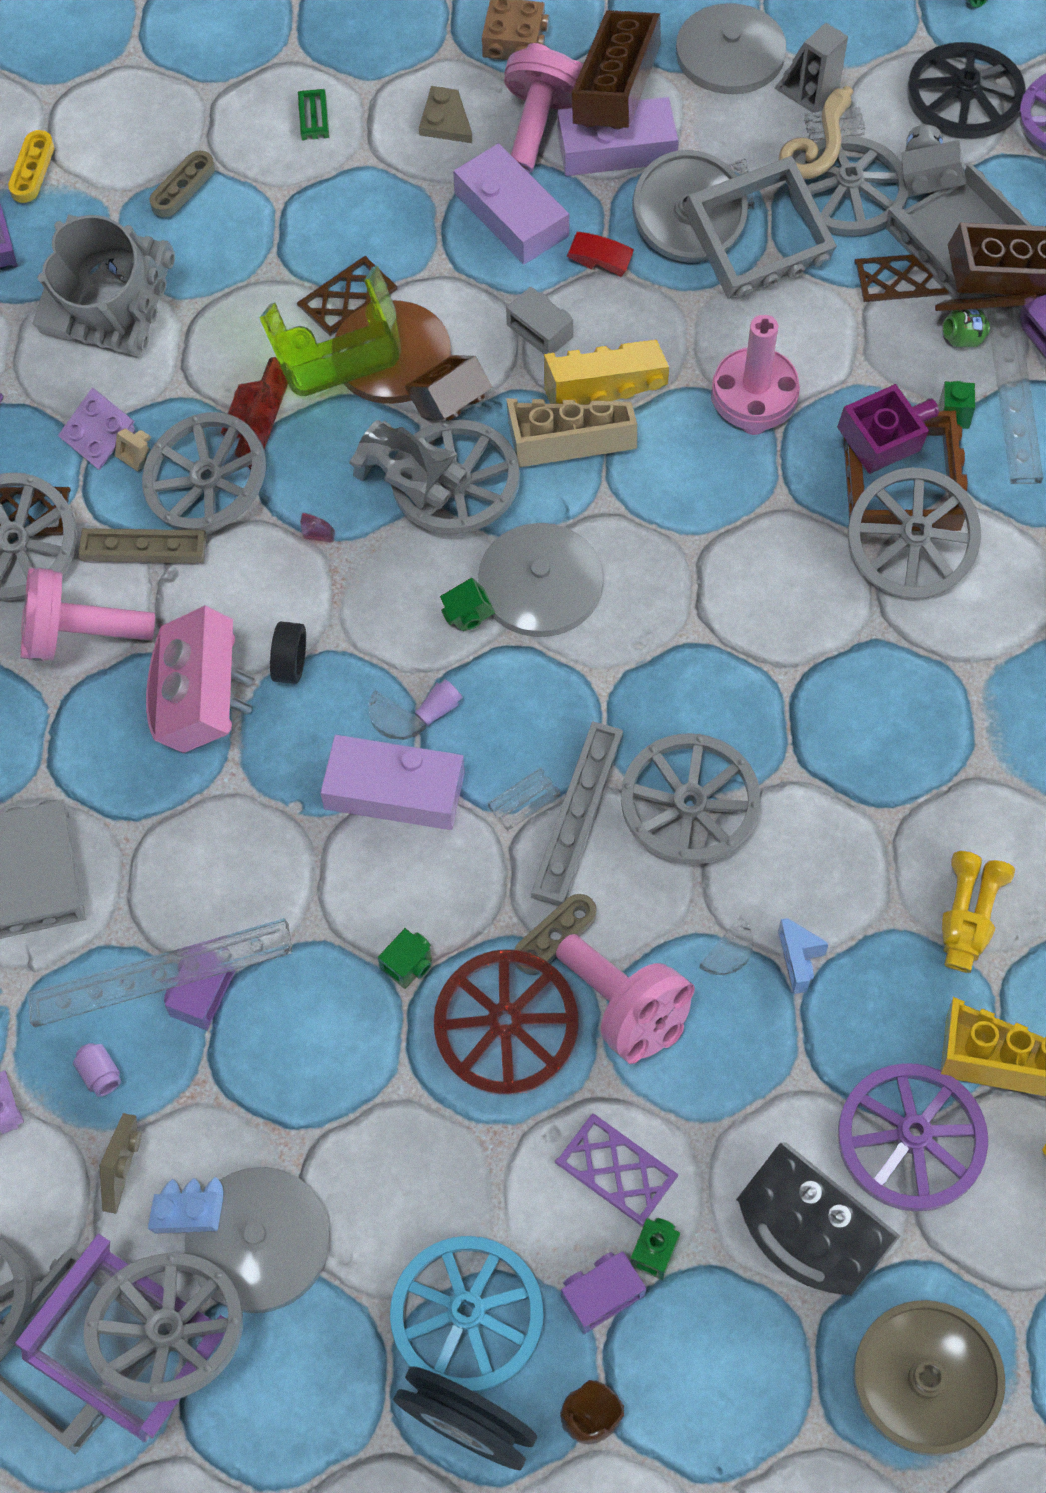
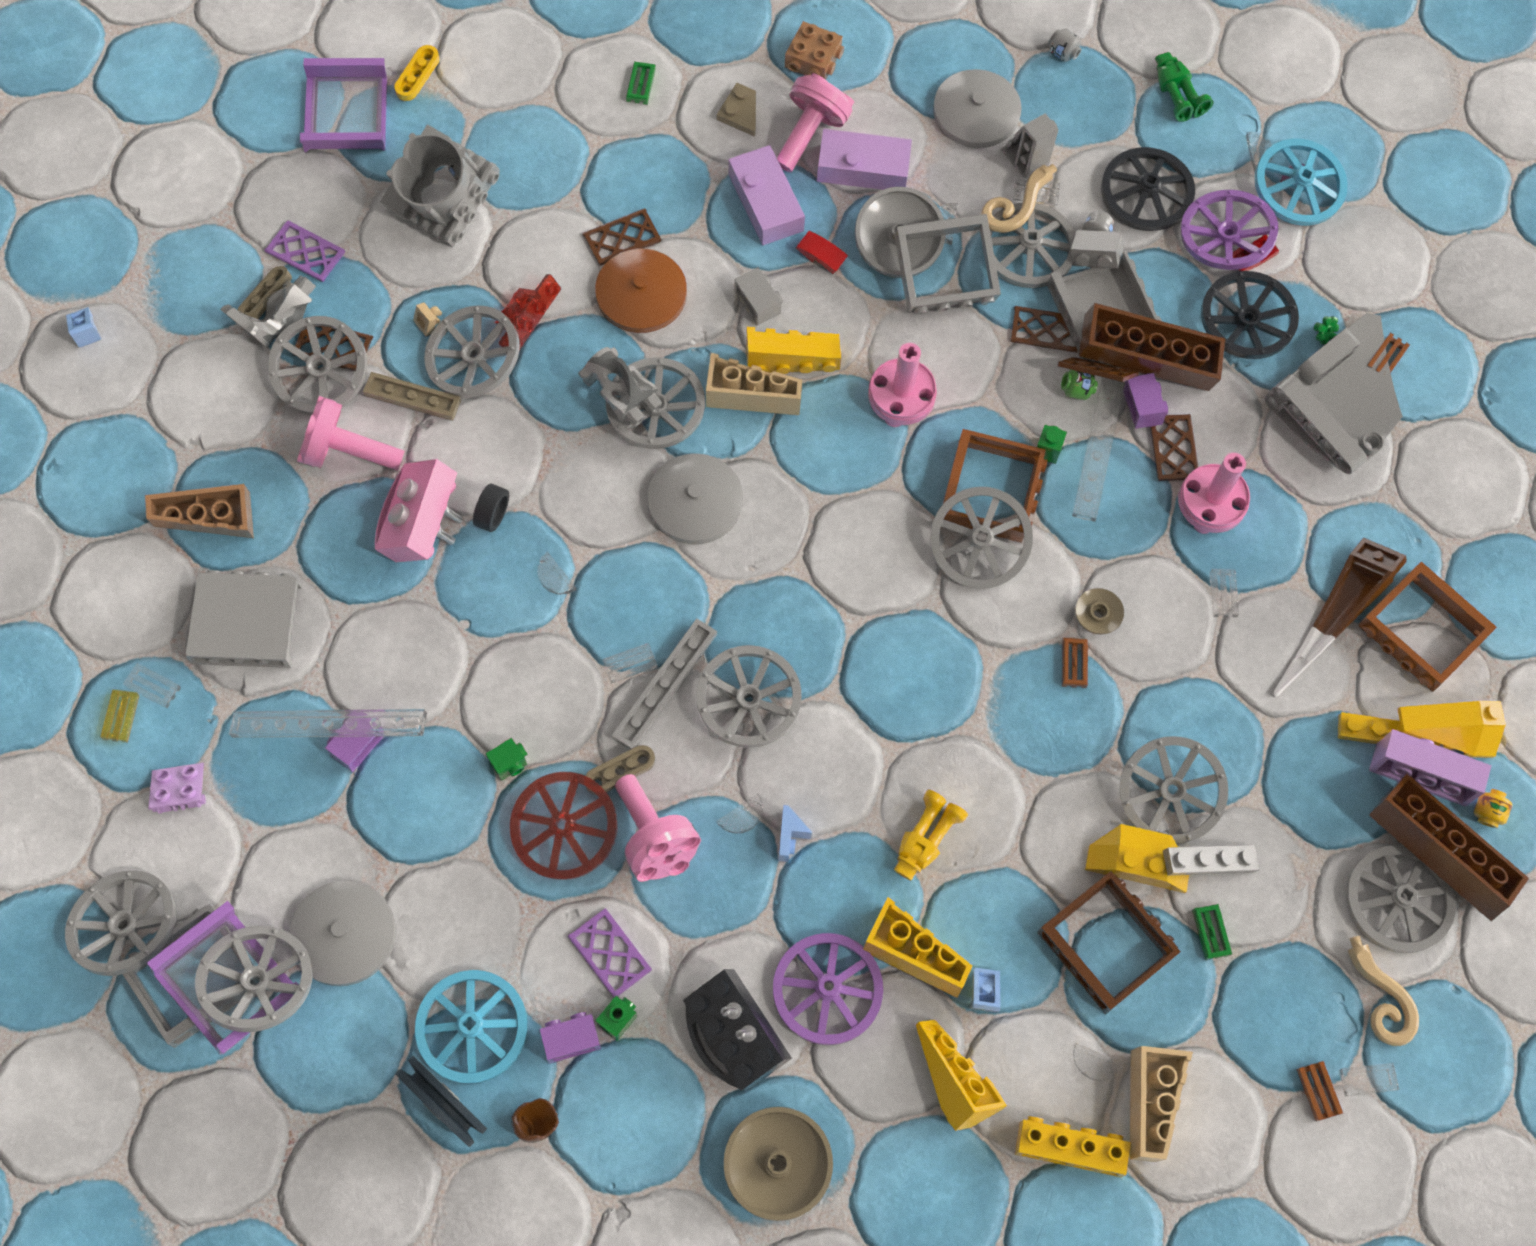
camera: 10 degrees right, 5 degrees up
lavender hinge [58,387,136,470] -> none
lavender brick [73,1043,121,1097] -> none
dark tan wing [99,1113,142,1214] -> none
light blue plate [148,1177,223,1233] -> none
dark tan plate [150,151,215,217] -> none
clear neon green windscreen [259,265,401,396] -> none
clear pink tile [300,513,336,543] -> none
lavender brick [321,735,465,830] -> none
brick [404,355,493,421] -> none
lavender cone [415,679,462,726] -> none
green brick [440,577,495,632] -> none
reddish brown brick [571,10,661,129] -> none
magenta brick [837,384,939,474] -> none

